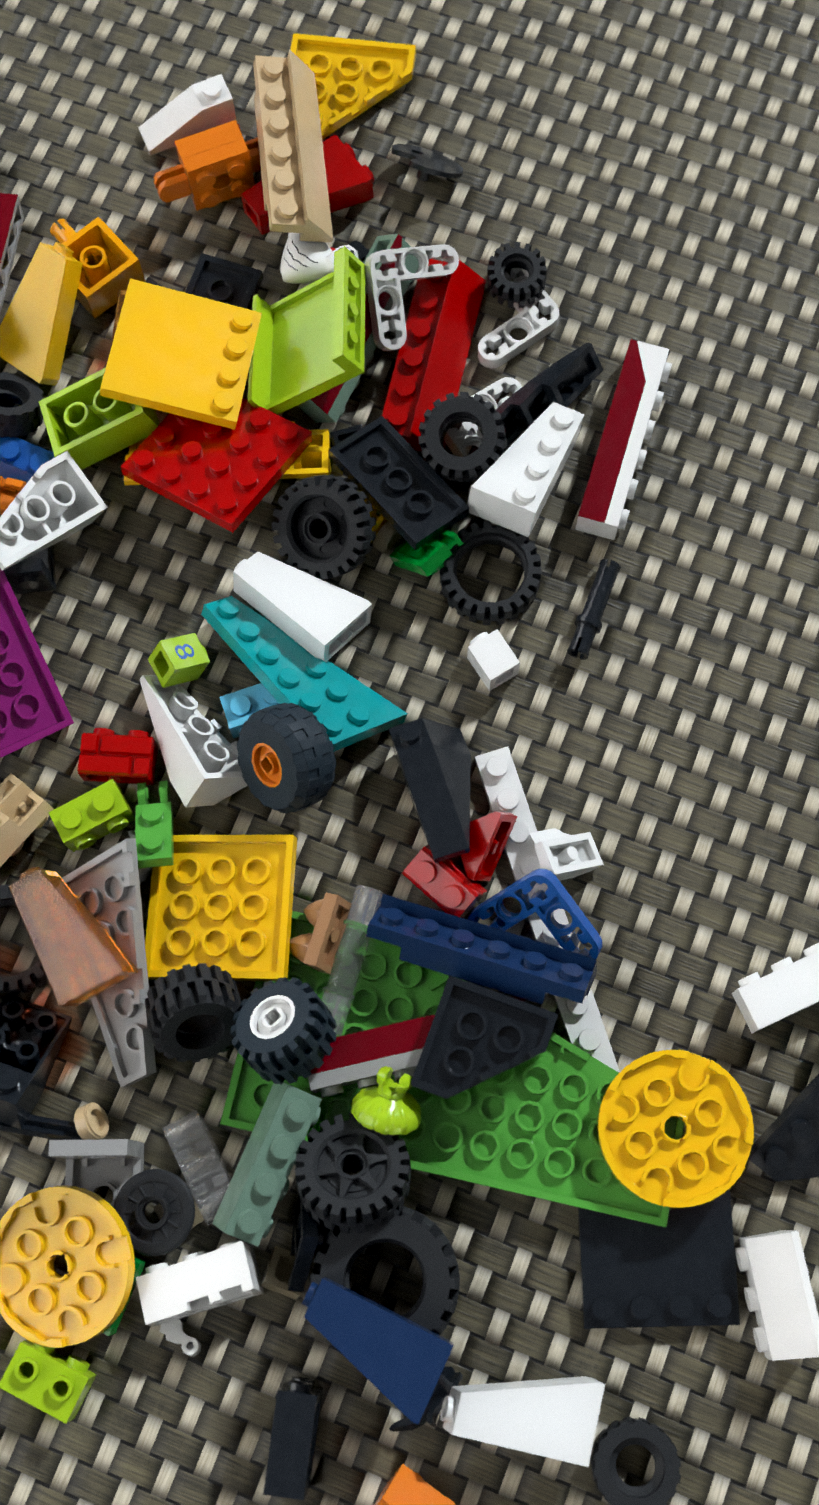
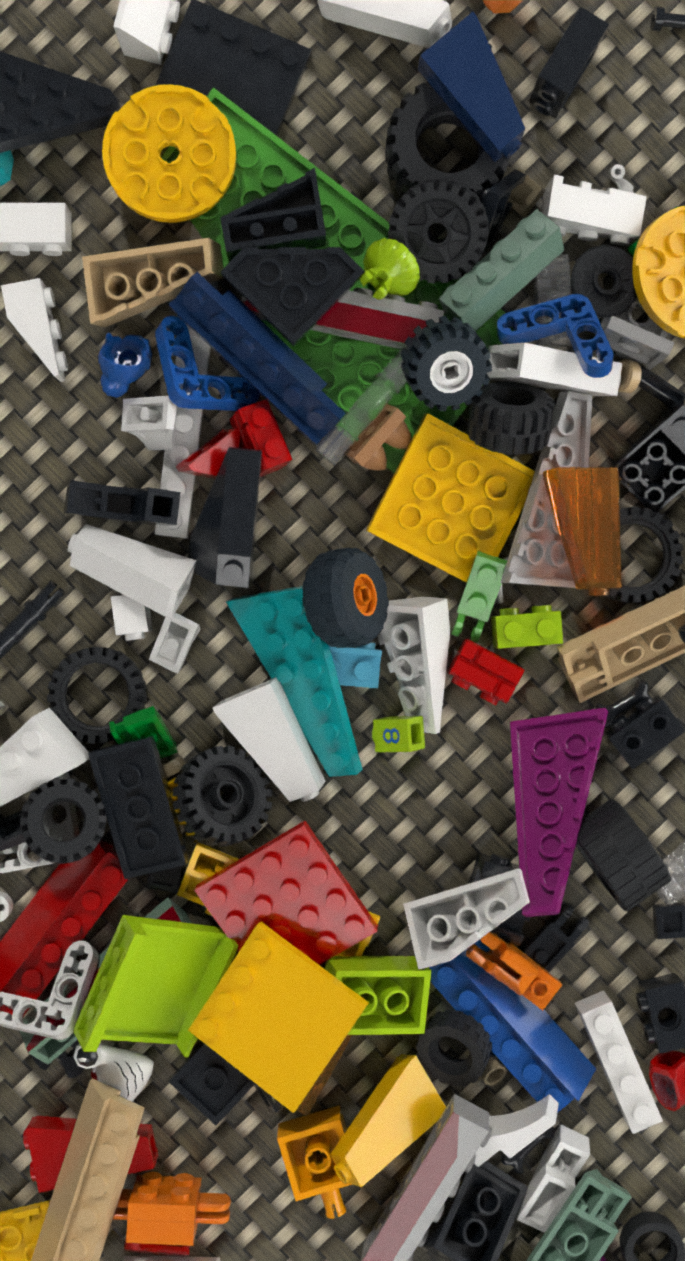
camera: 160 degrees left, 15 degrees up
none -> white slope [1,278,68,382]
none -> black arch [64,480,181,526]
none -> white slope [68,524,196,619]
none -> tan wedge [82,238,223,328]
none -> blue piece [98,333,152,398]
none -> white slope [149,613,201,674]
none -> black wedge [220,168,326,262]
none -> white slope [487,343,622,396]
none -> blue beam [497,294,613,378]

